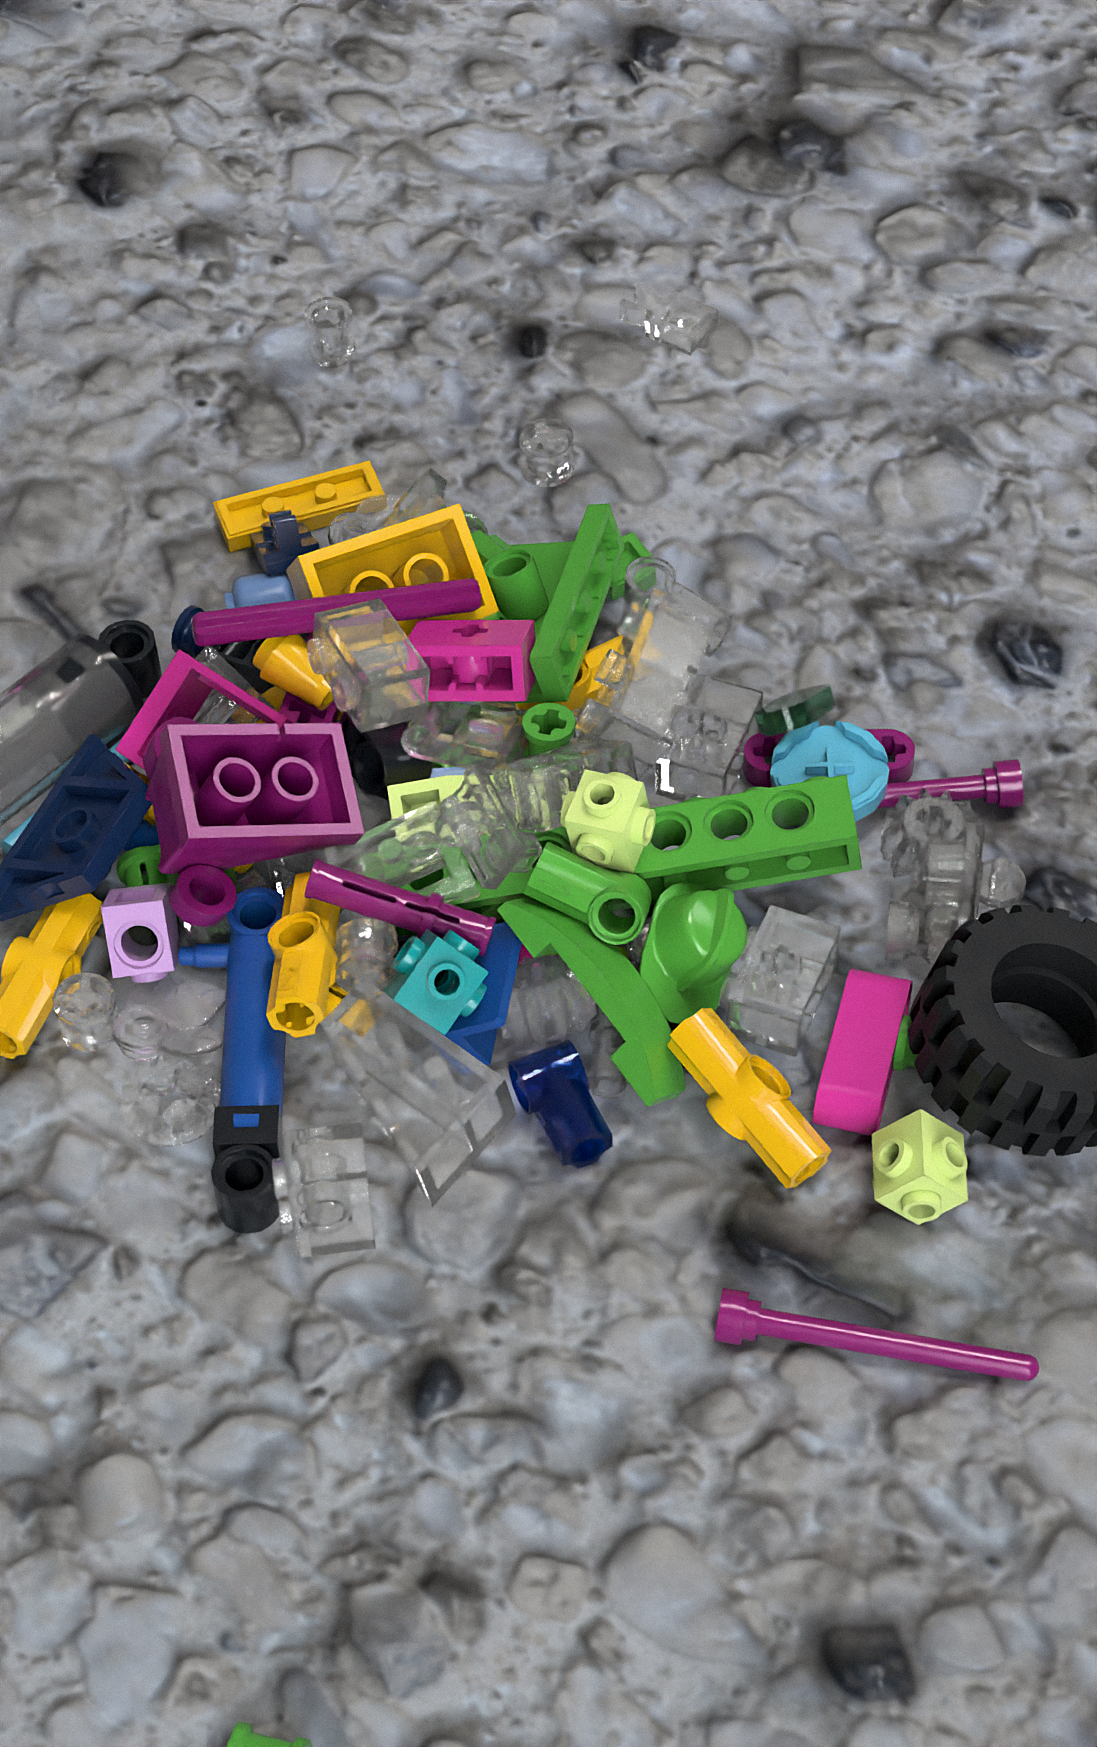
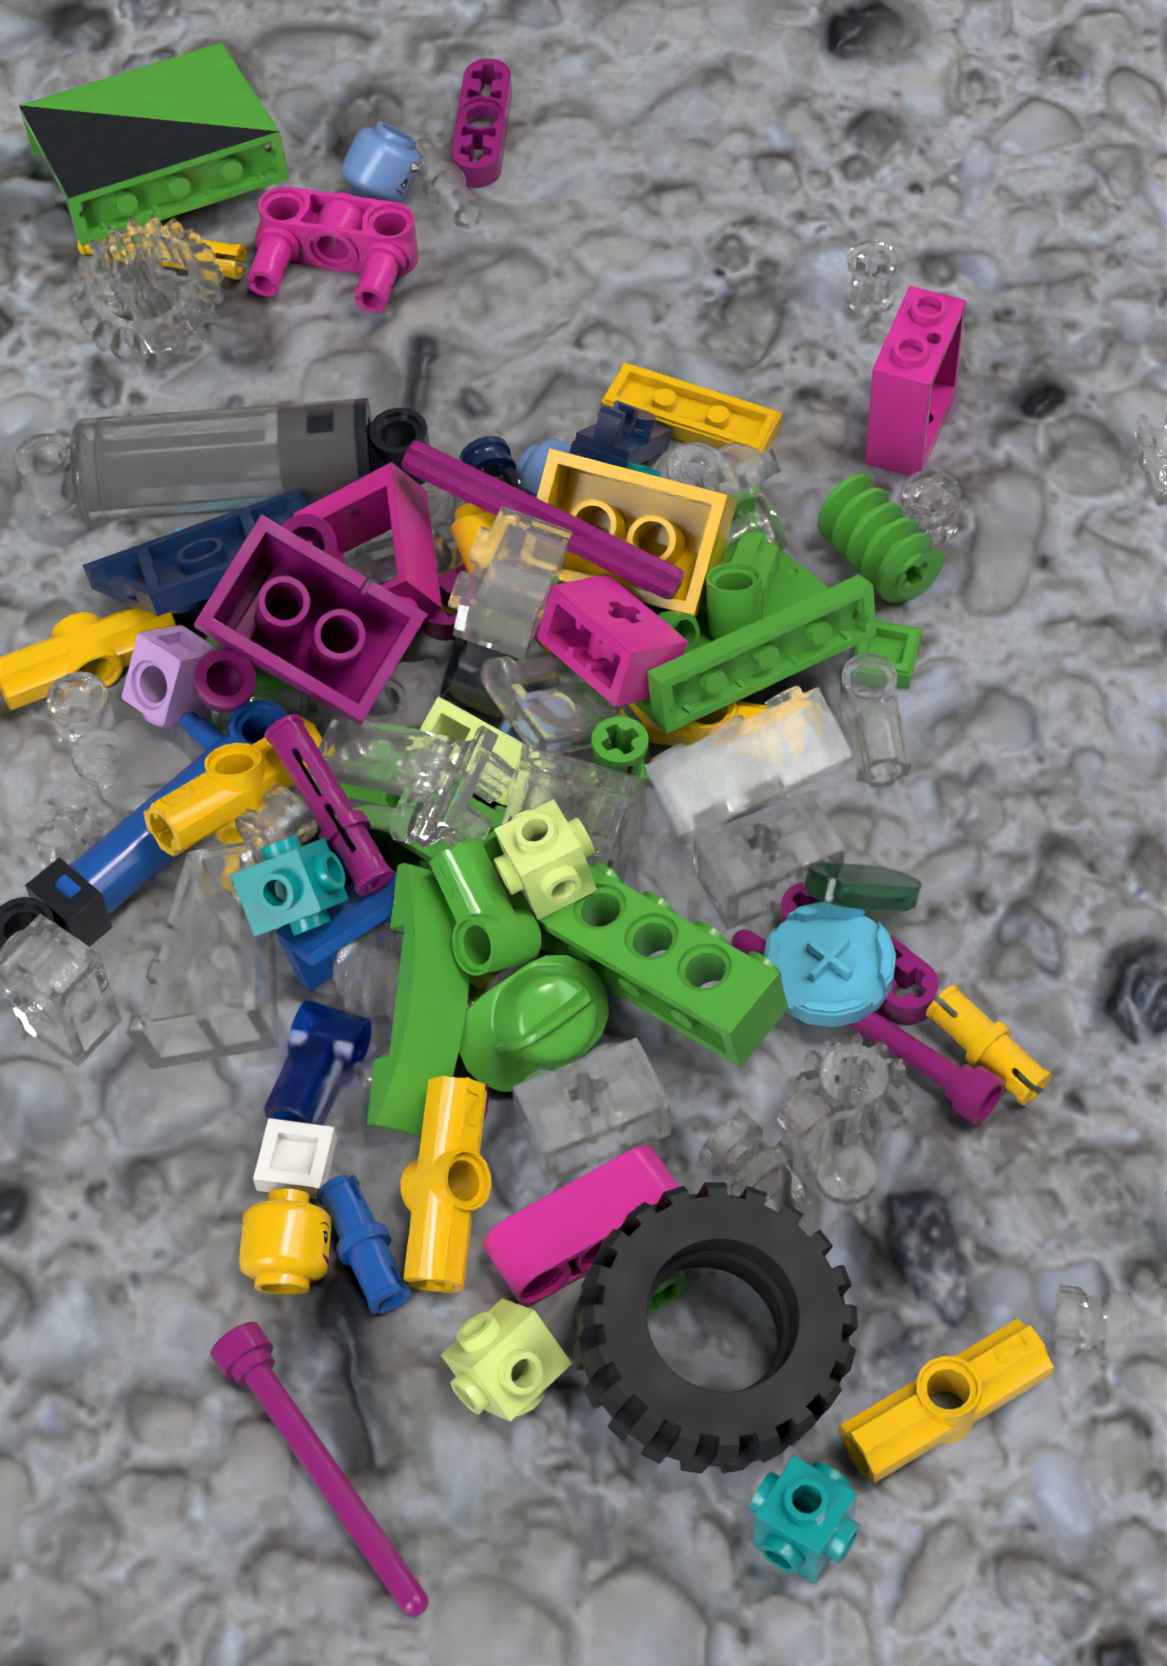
camera: 45 degrees right, 5 degrees up
none -> yellow head [239,1189,331,1295]
none -> white plate [253,1118,337,1199]
none -> blue pin [316,1175,412,1314]
none -> bright green piece [817,473,945,603]
none -> dark pink window [865,285,966,479]
none -> yellow pin [926,984,1052,1106]

